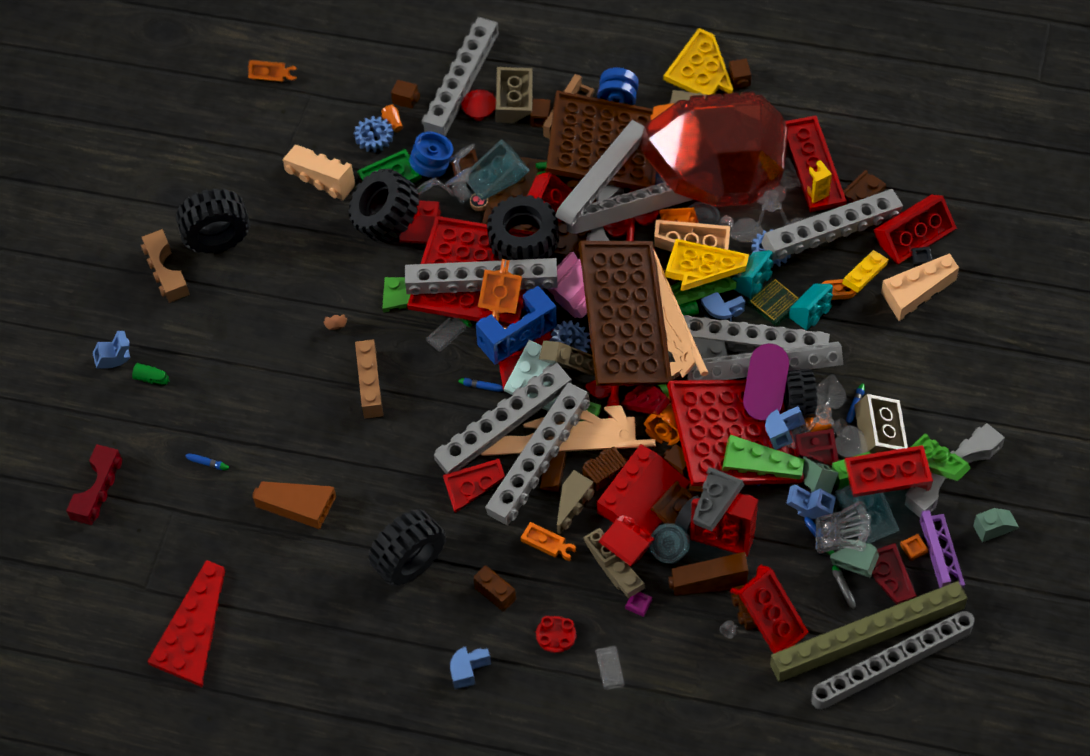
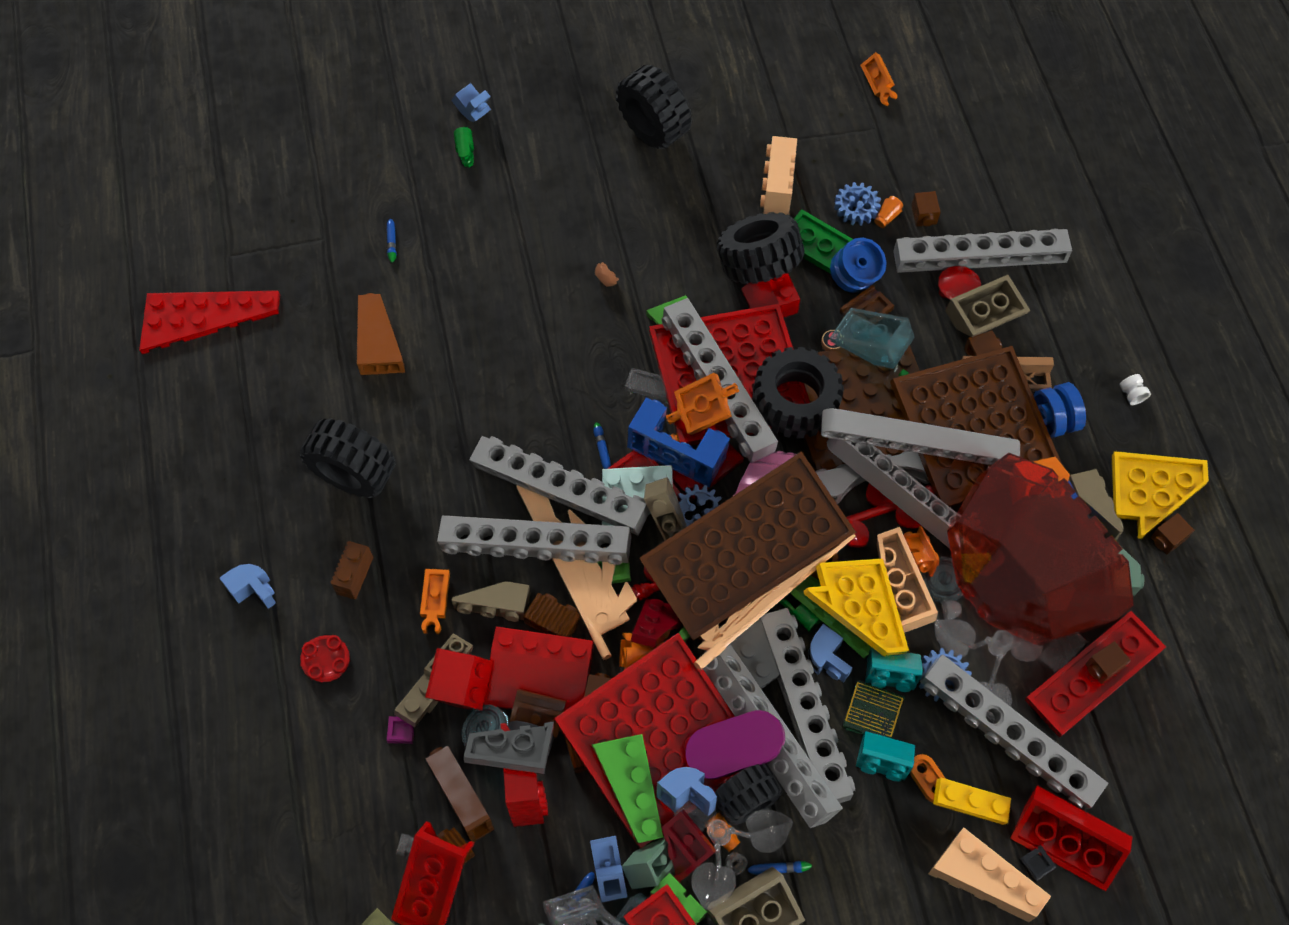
camera: 60 degrees right, 5 degrees up
dark red arch [66,444,122,525] -> none
medium nougat arch [141,229,190,303] -> none
medium nougat arch [355,339,383,419] -> none
clear plant [416,144,475,203] -> none
red wing [443,459,505,513] -> none
red slope [527,172,573,222] -> none
reddish brown slope [540,451,566,492] -> none
clear tile [596,646,624,690] -> none
yellow hinge [807,160,832,203] -> none
reddish brown plate [843,170,886,203] -> none
none -> reddish brown brick [1085,641,1131,684]
none -> white wheel [1120,374,1151,405]

